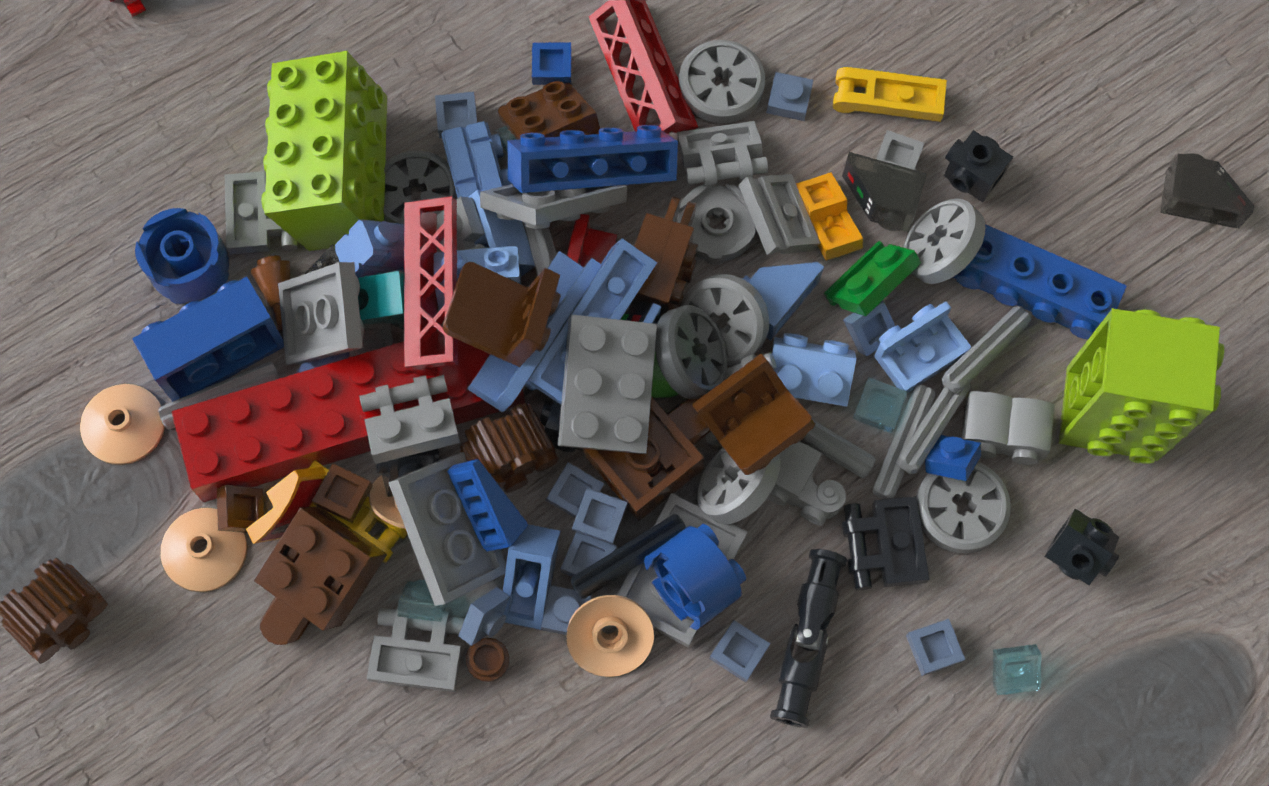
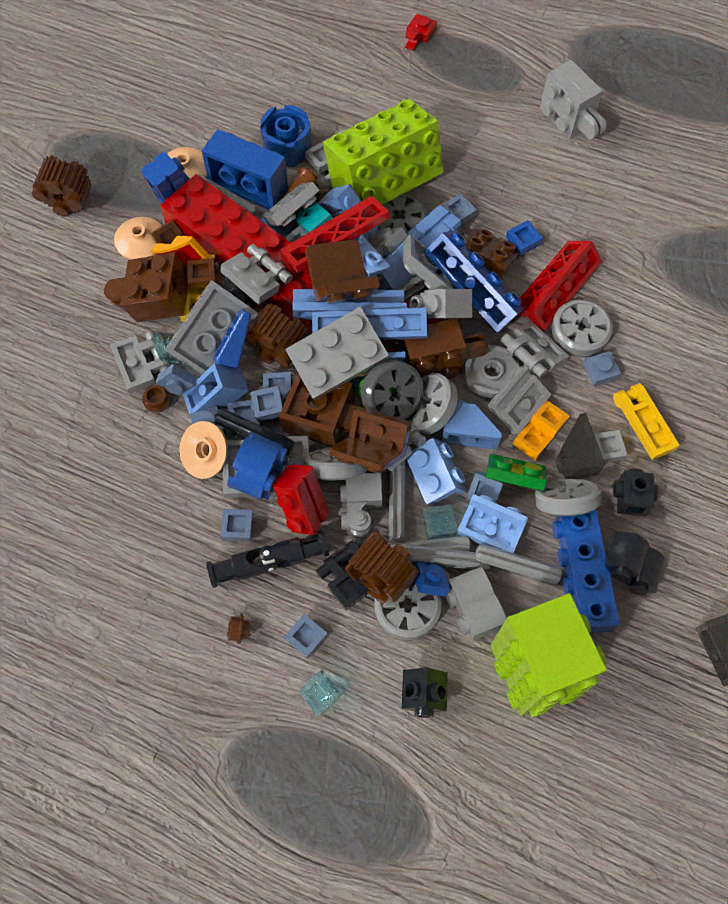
camera: 60 degrees right, 5 degrees down
none -> blue brick [141,152,190,203]
none -> reddish brown plate [227,614,249,644]
none -> red brick [272,464,330,535]
none -> reddish brown brick [345,532,419,604]
none -> light grey brick [410,289,472,318]
none -> black brick [605,532,665,596]

